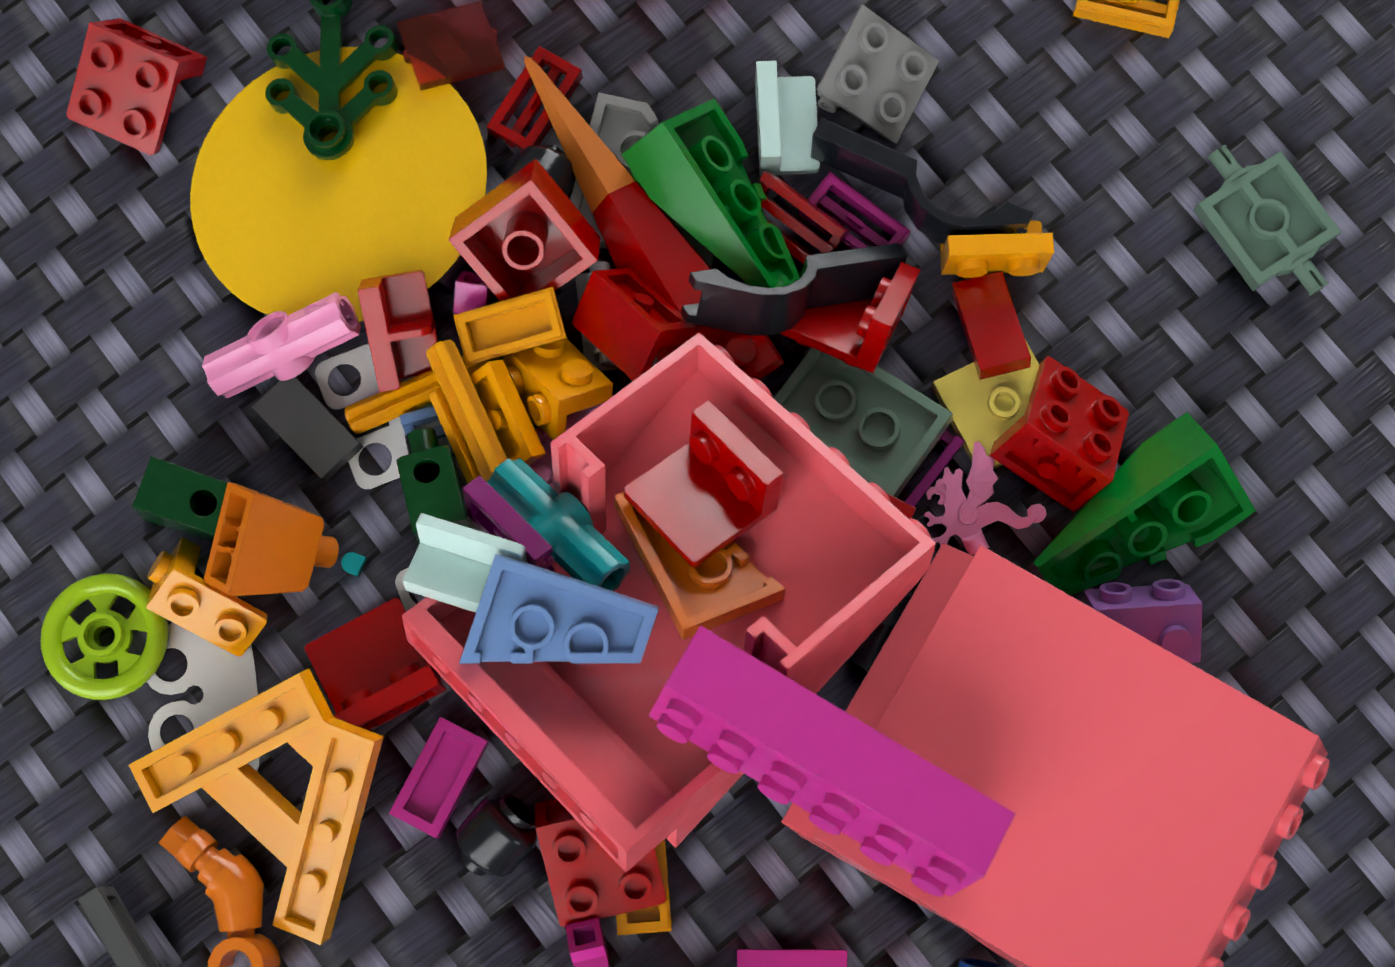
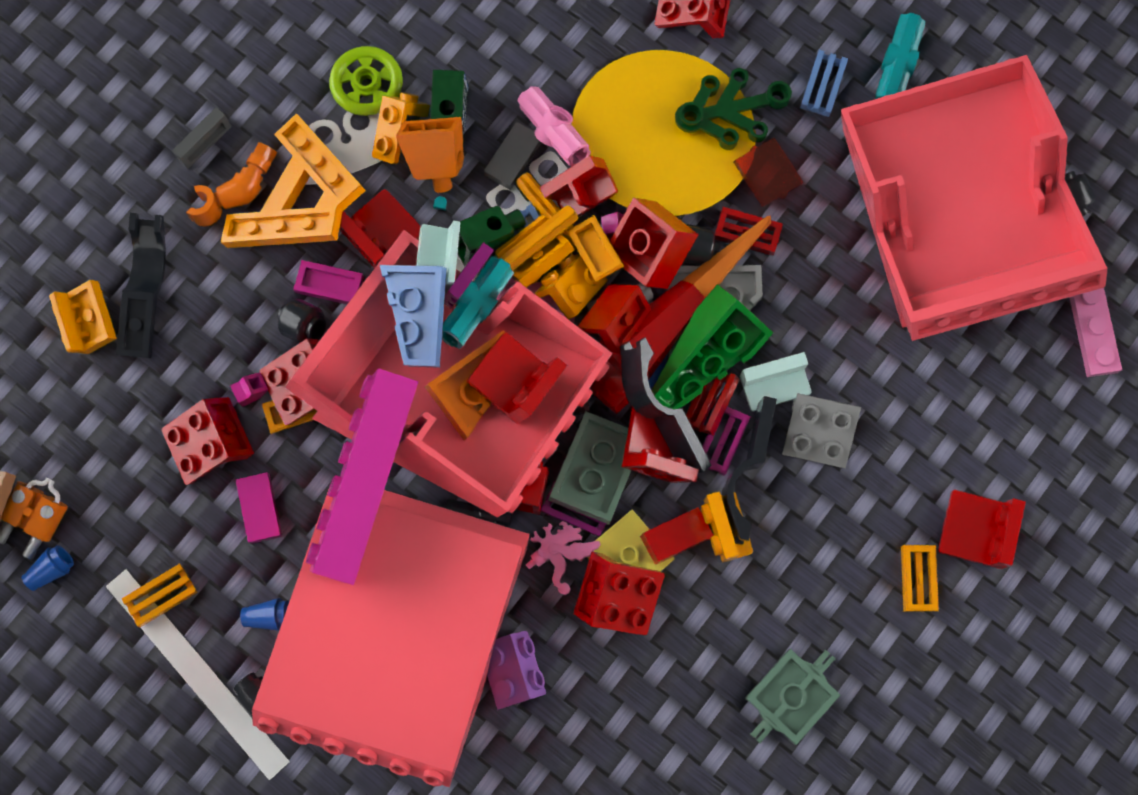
camera: 75 degrees right, 0 degrees up
green wedge [1033,412,1256,596] -> none

